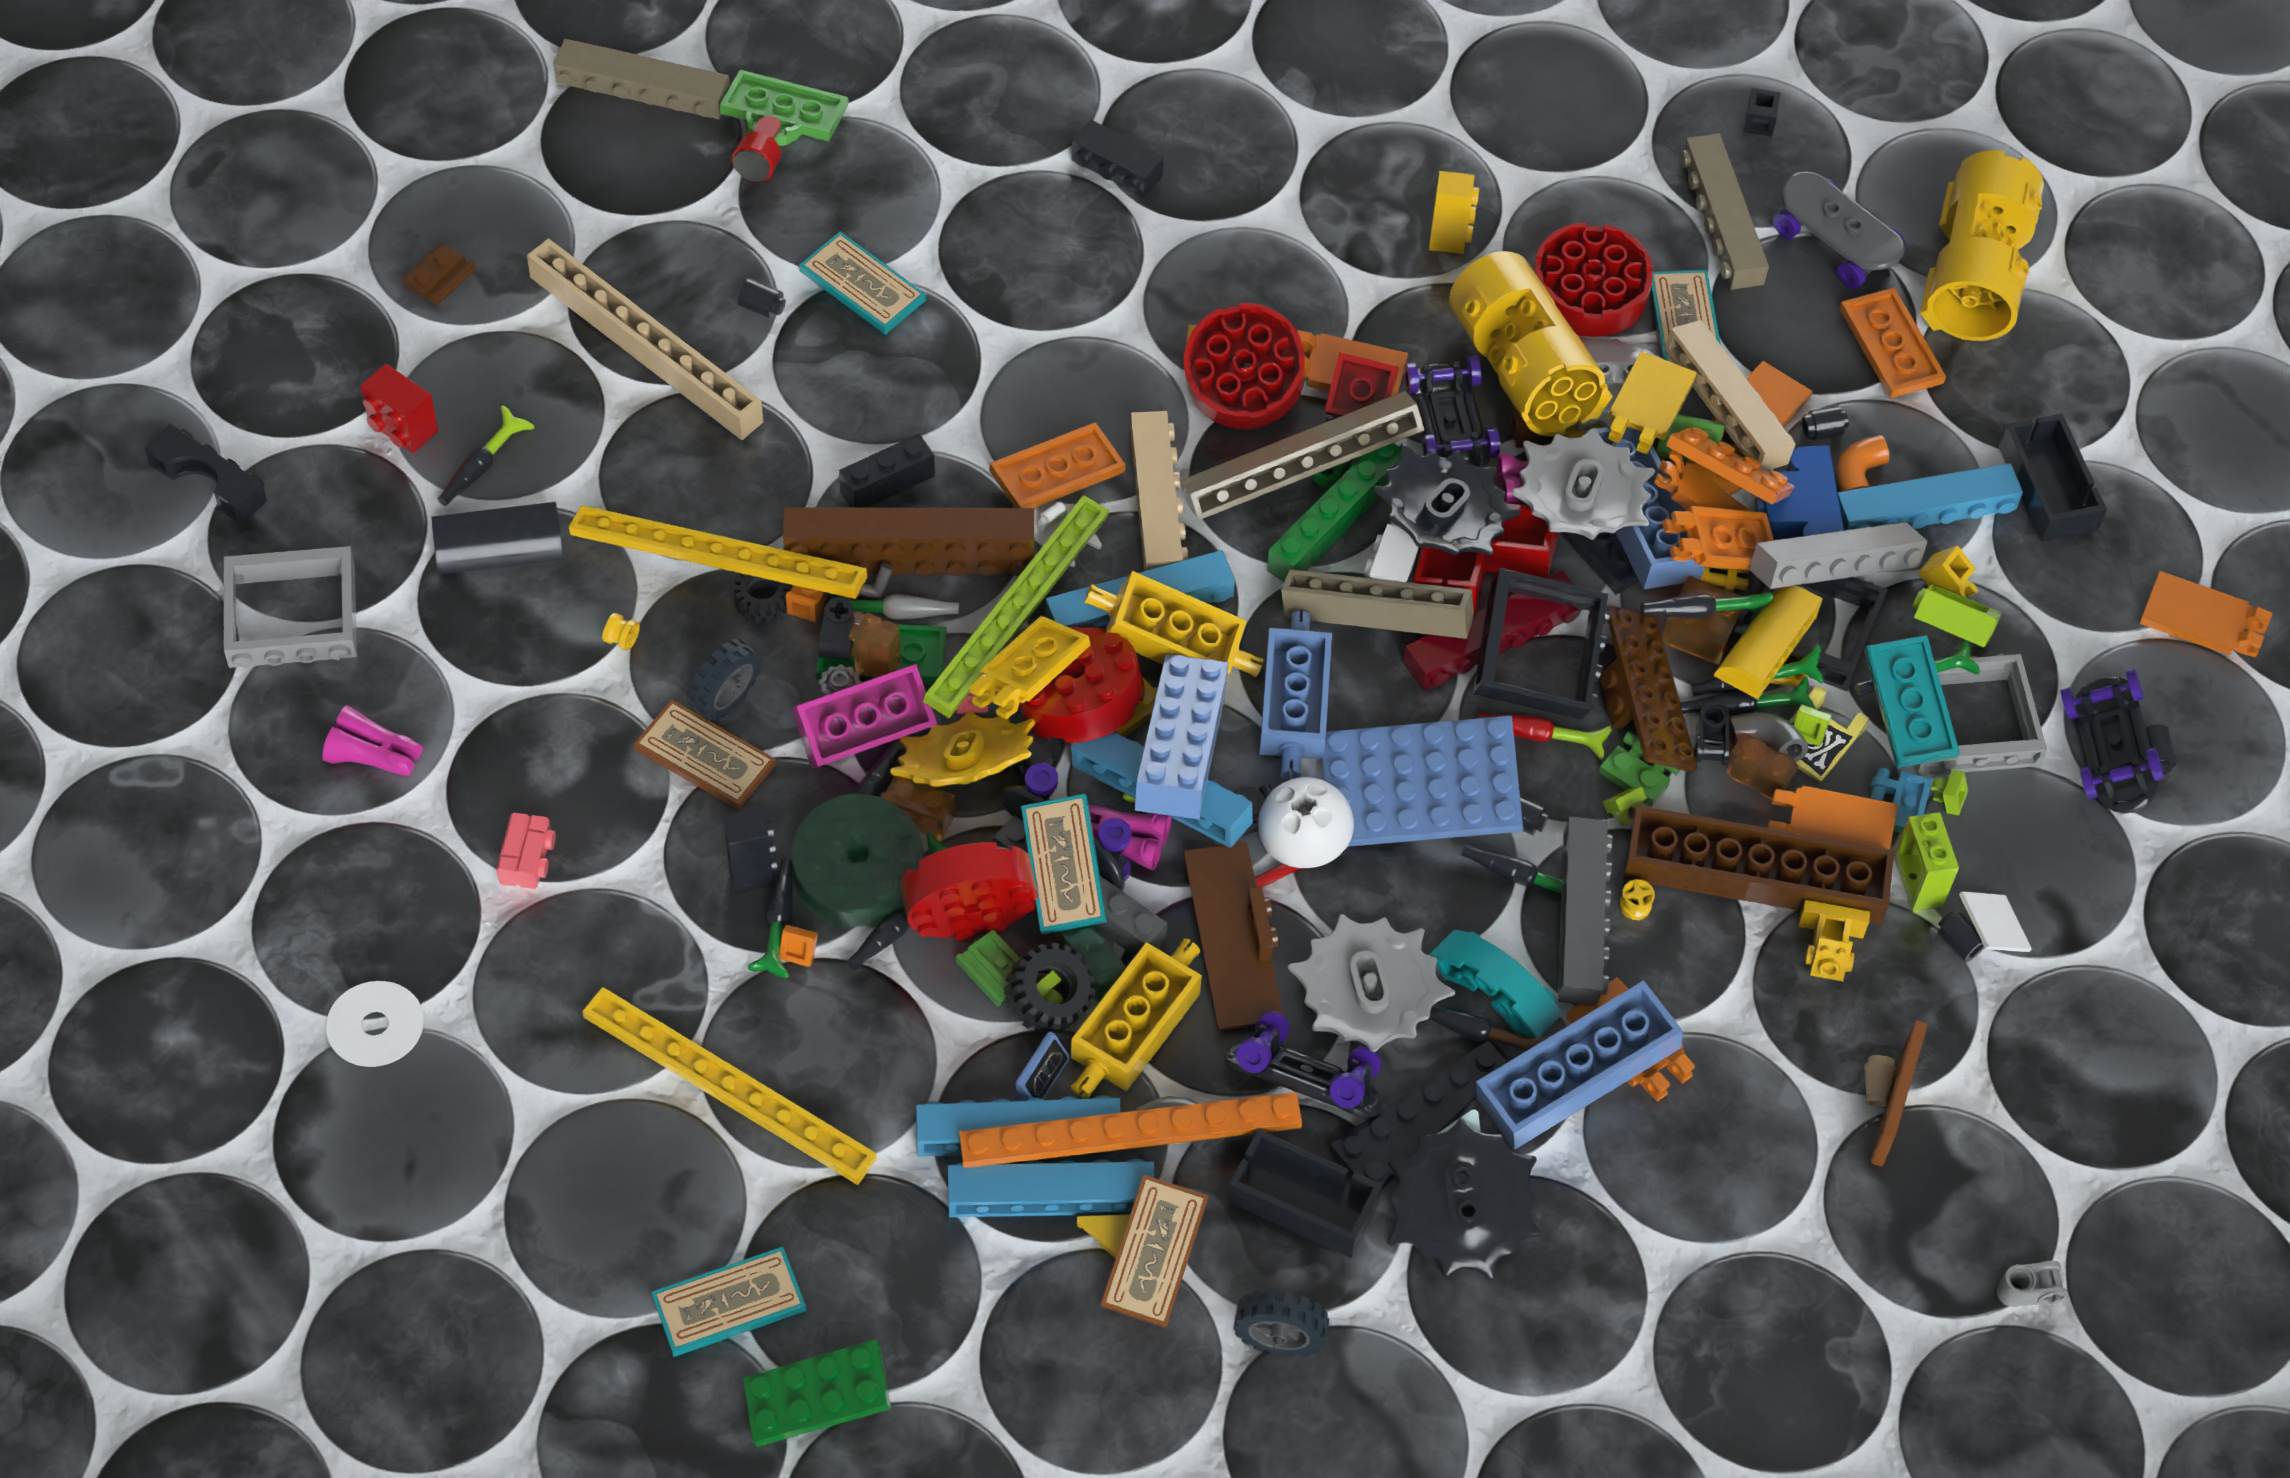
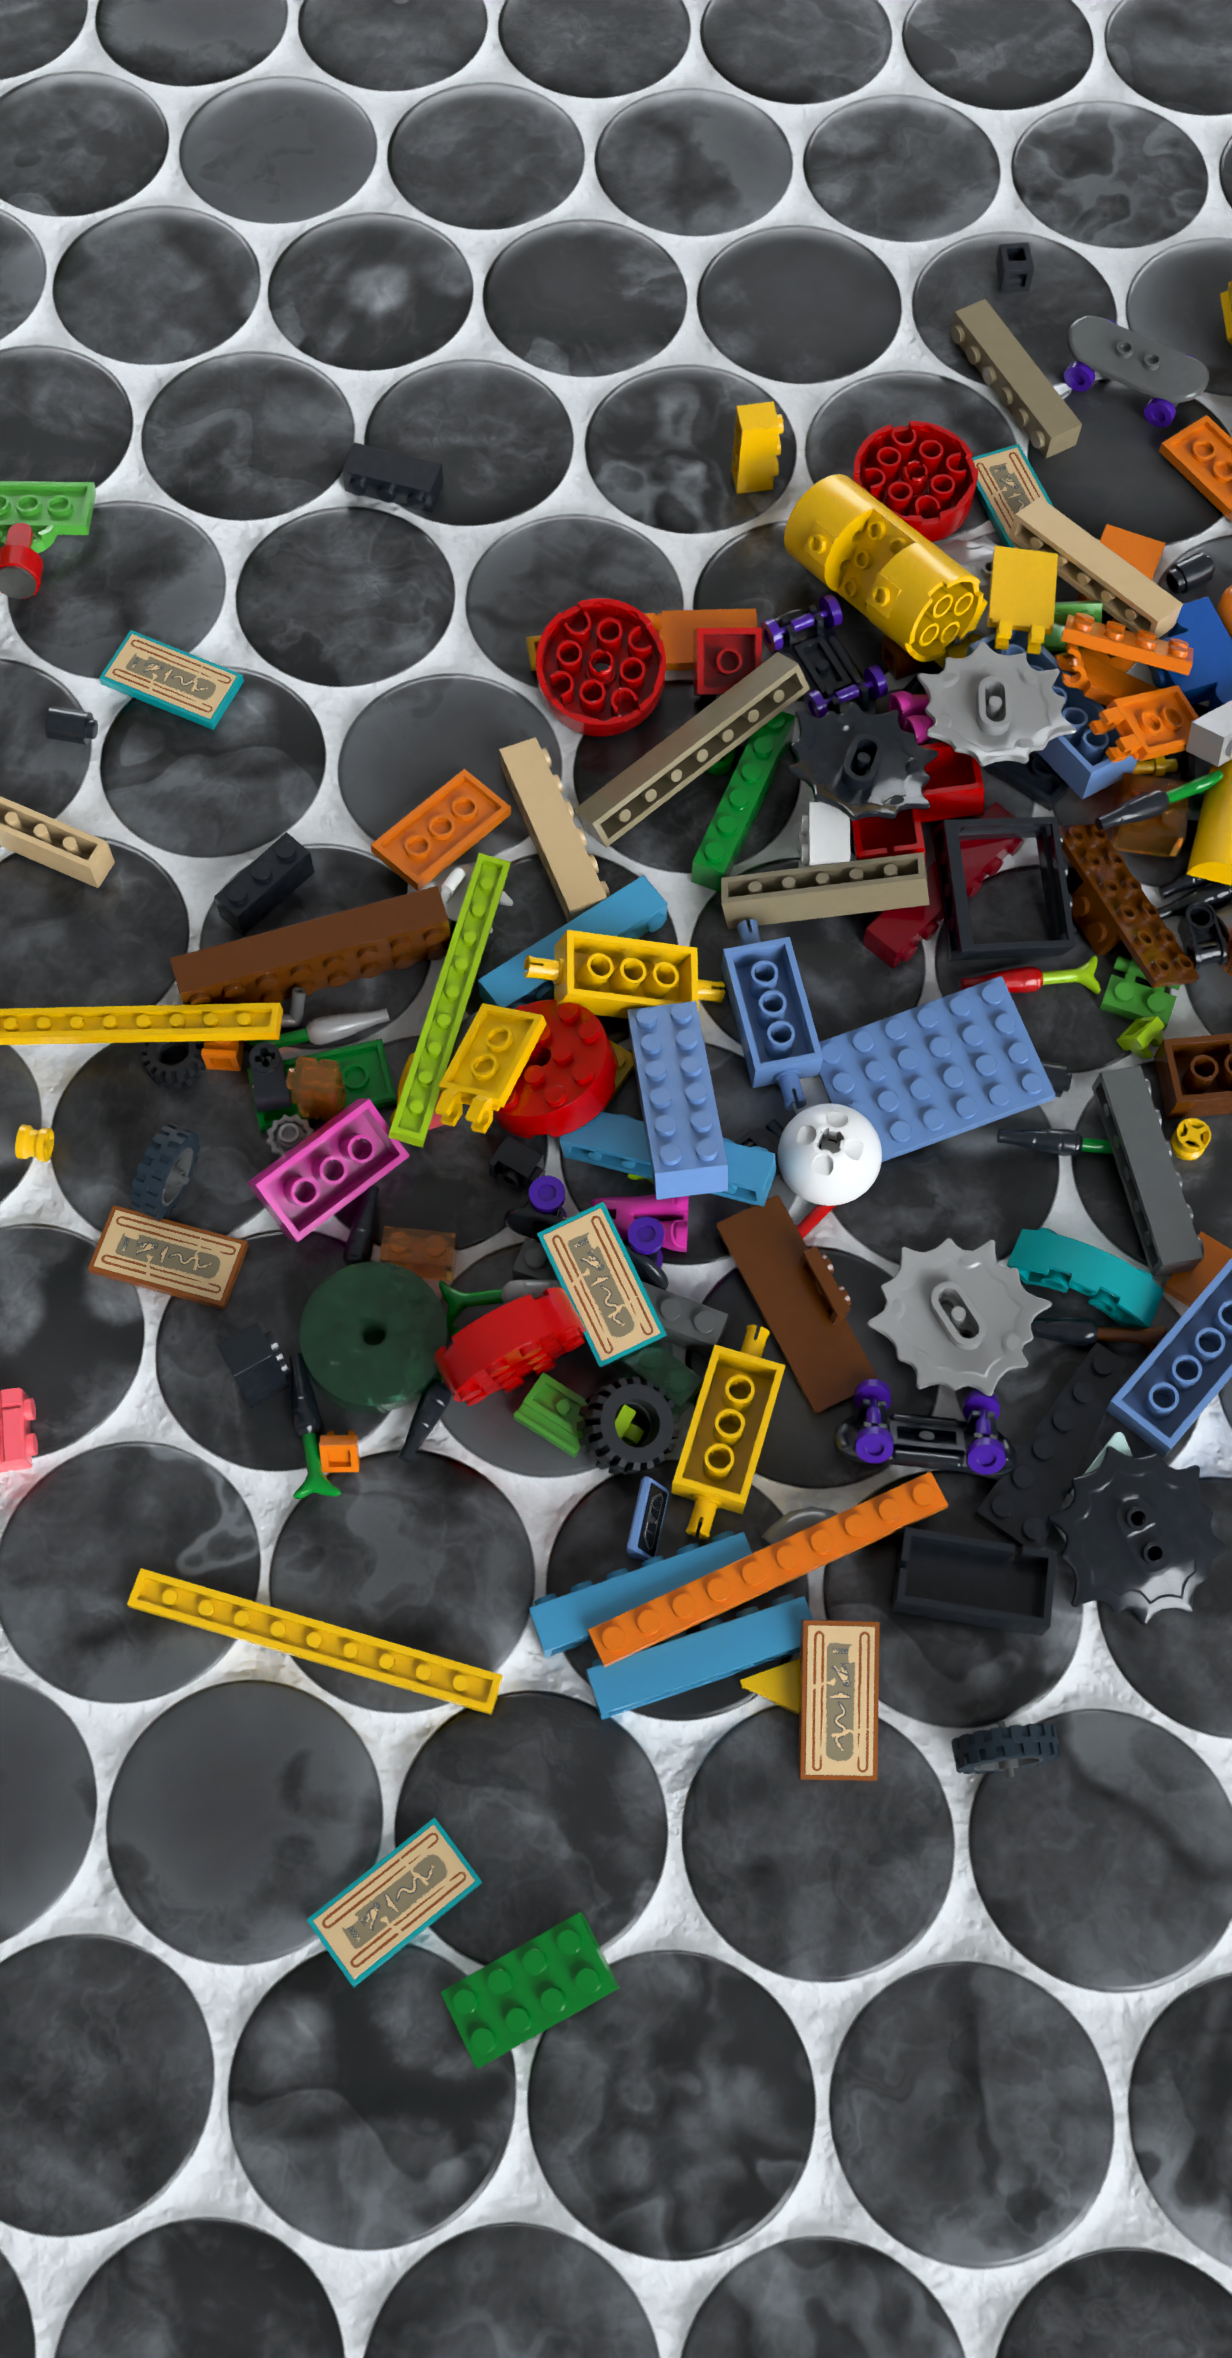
camera: 15 degrees left, 10 degrees up
yellow piece [890,711,1035,787] -> none

